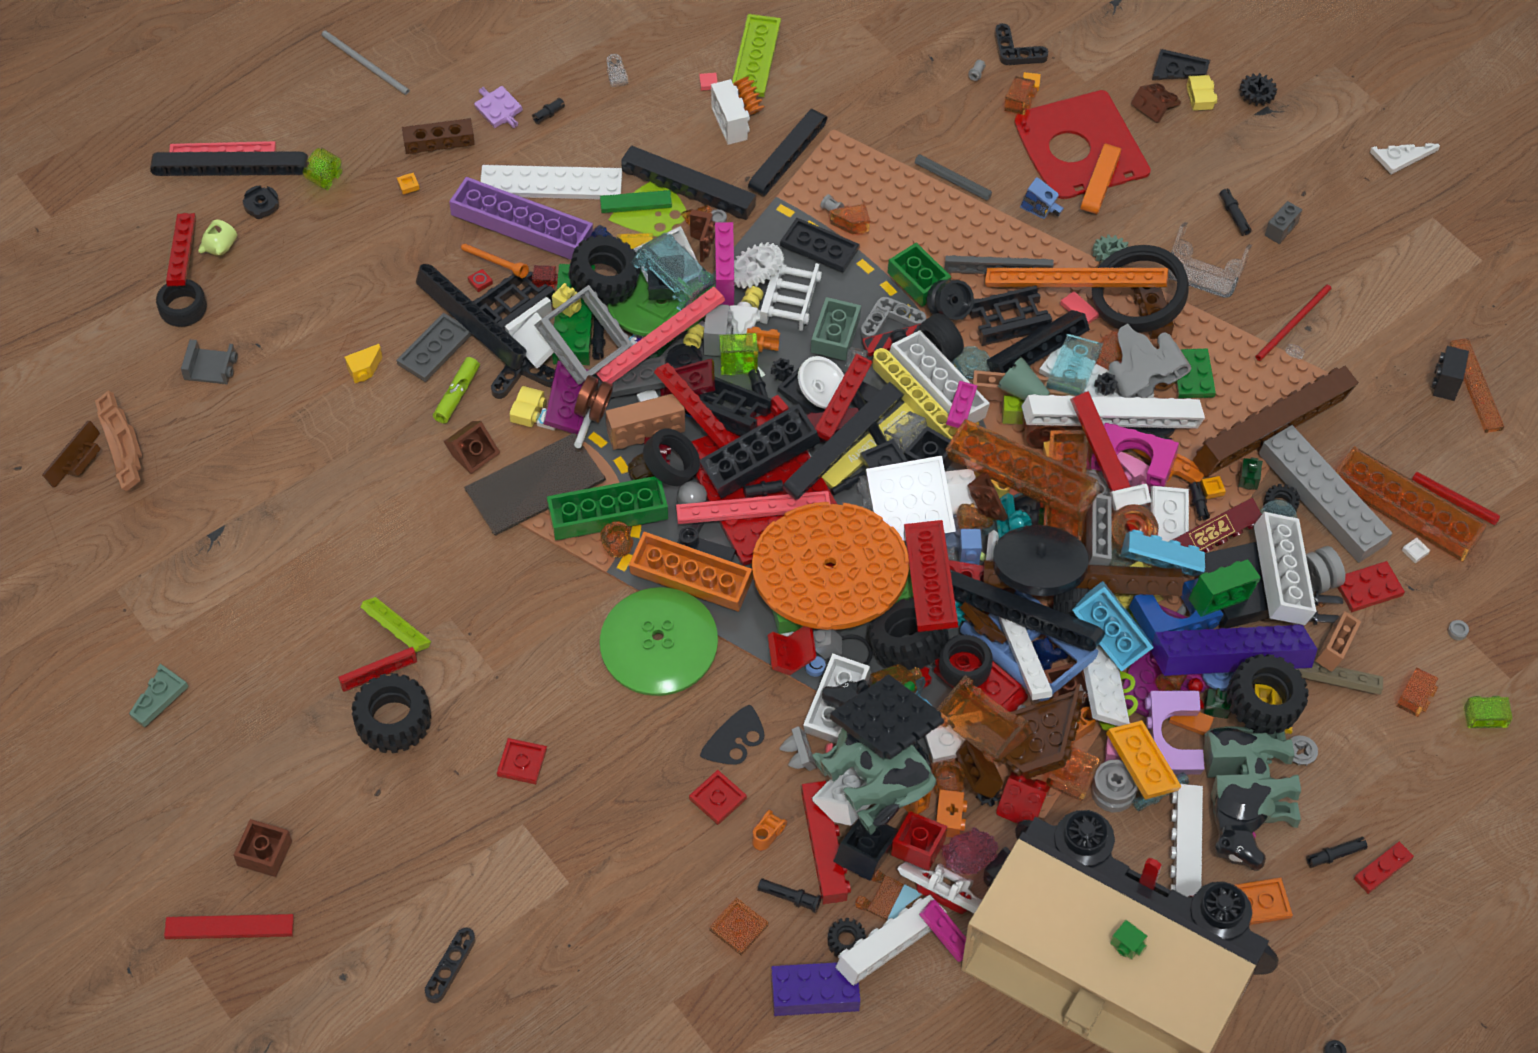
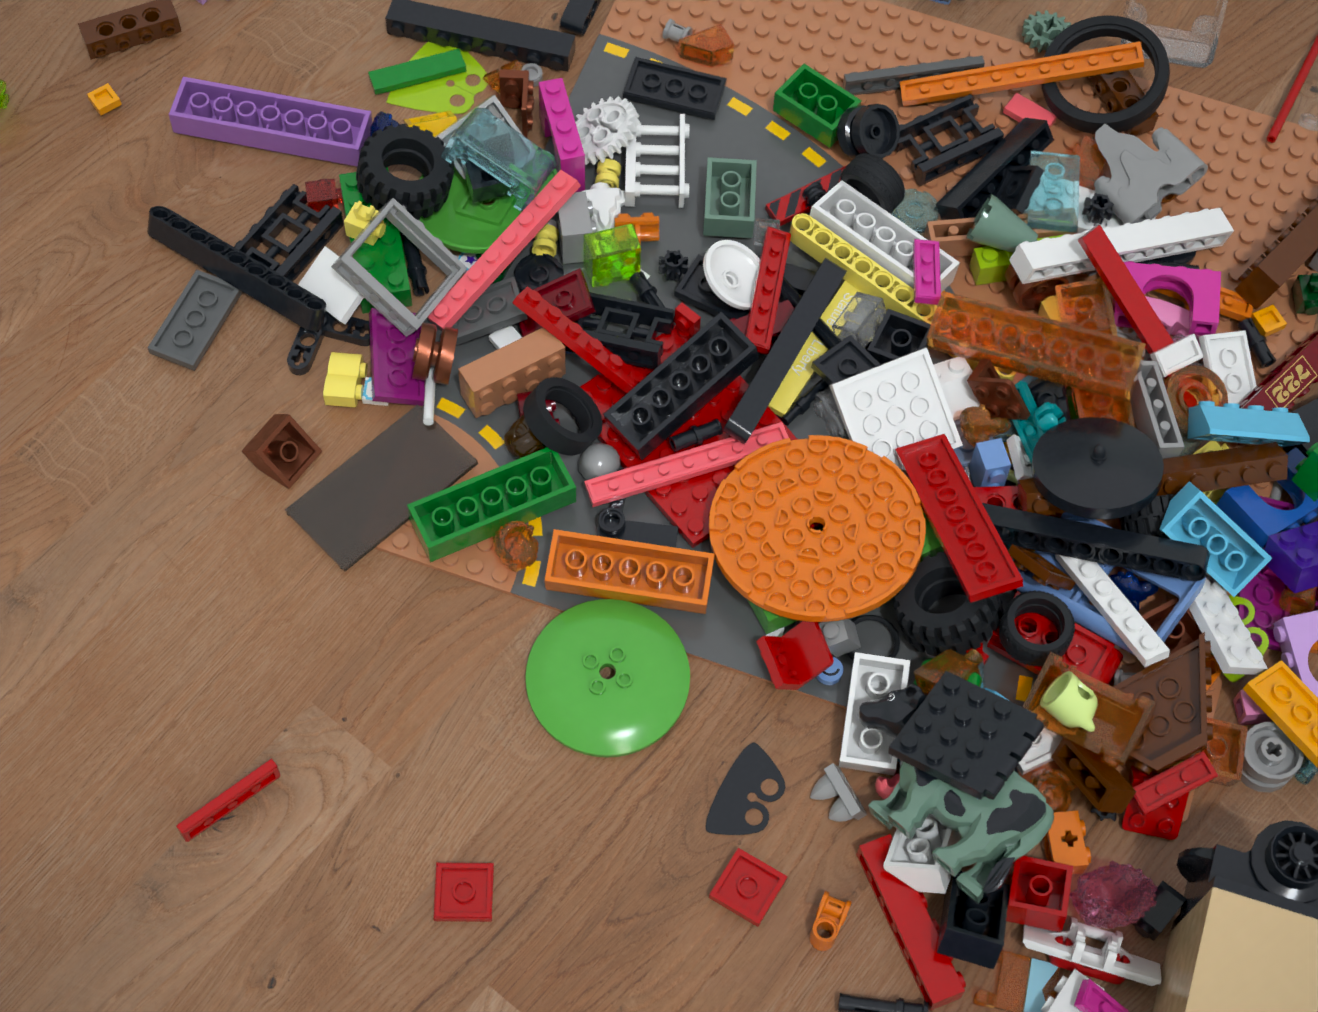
camera: 15 degrees left, 5 degrees up
yellow slope [345,344,382,384] -> none
black tyre [352,673,431,753] -> none
lime plate [360,597,431,652] -> none
lime piece [433,357,480,424] -> none
orange piece [461,244,529,278] -> none
red tile [467,269,493,292] -> none
white plate [481,165,622,199] -> none
white tile [505,297,552,336] -> none
light grey beam [861,297,926,339] -> none
green plate [1175,348,1216,399] -> none
none -> black plate [994,165,1044,214]
none -> yellowish green piece [1040,671,1098,732]
none -> red tile [1133,751,1218,816]

